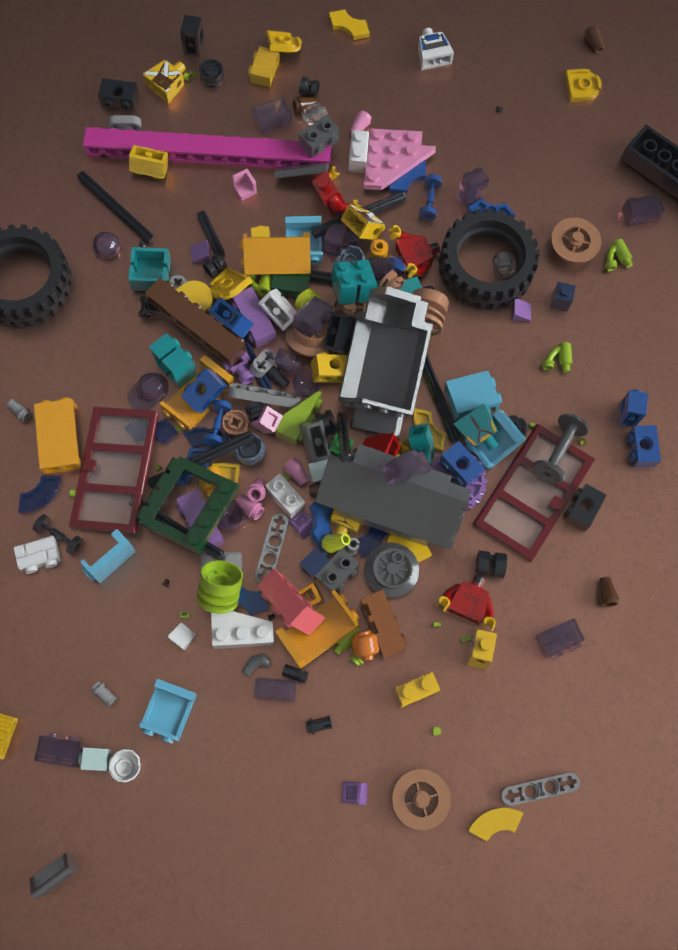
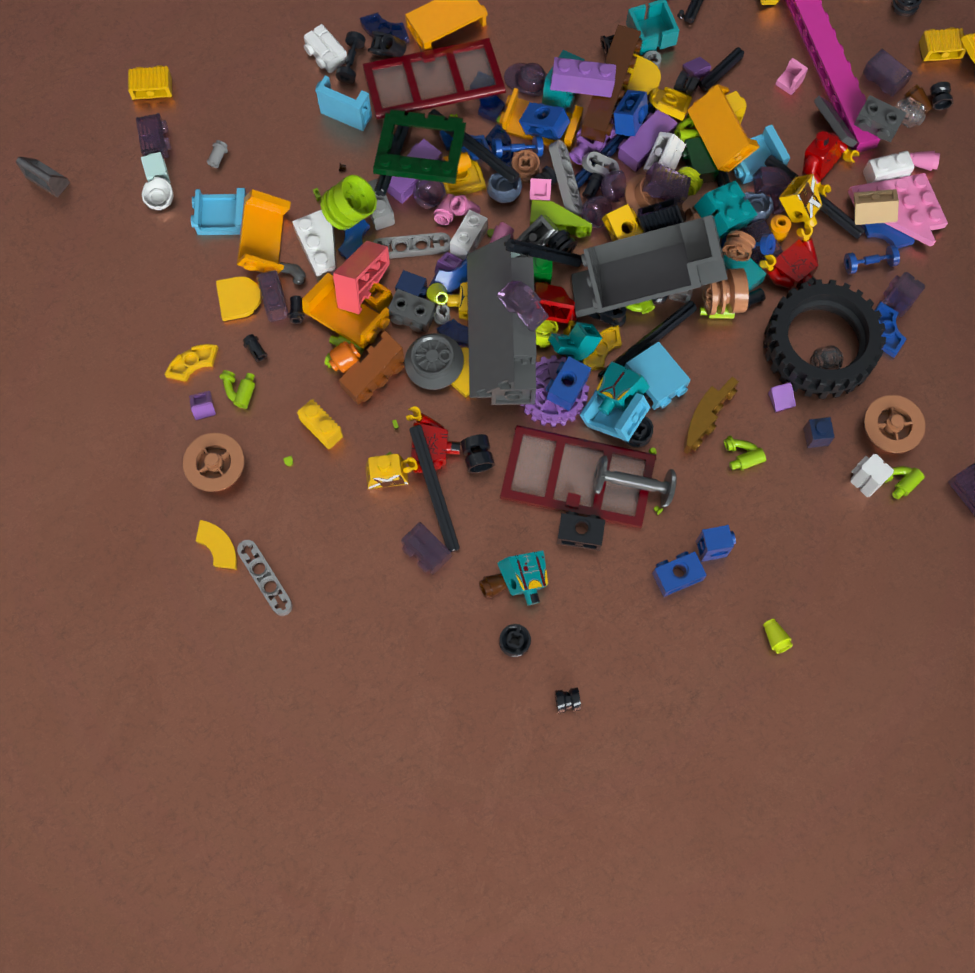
camera: 75 degrees right, 0 degrees up
white slope [168,623,197,651] -> none
none -> yellow tile [165,344,218,382]
none -> yellow tile [216,277,262,321]
none -> lime plant [219,370,255,409]
none -> light orange panel [237,189,291,276]
none -> black piece [368,31,406,57]
none -> black axle [409,425,460,552]
none -> teal torso [497,551,548,606]
none -> black wheel [499,624,531,657]
none -> medium lavender brick [550,57,616,97]
none -> pearl gold slope [684,376,739,454]
none -> white brick [850,454,894,497]
none -> tan panel [854,189,899,225]

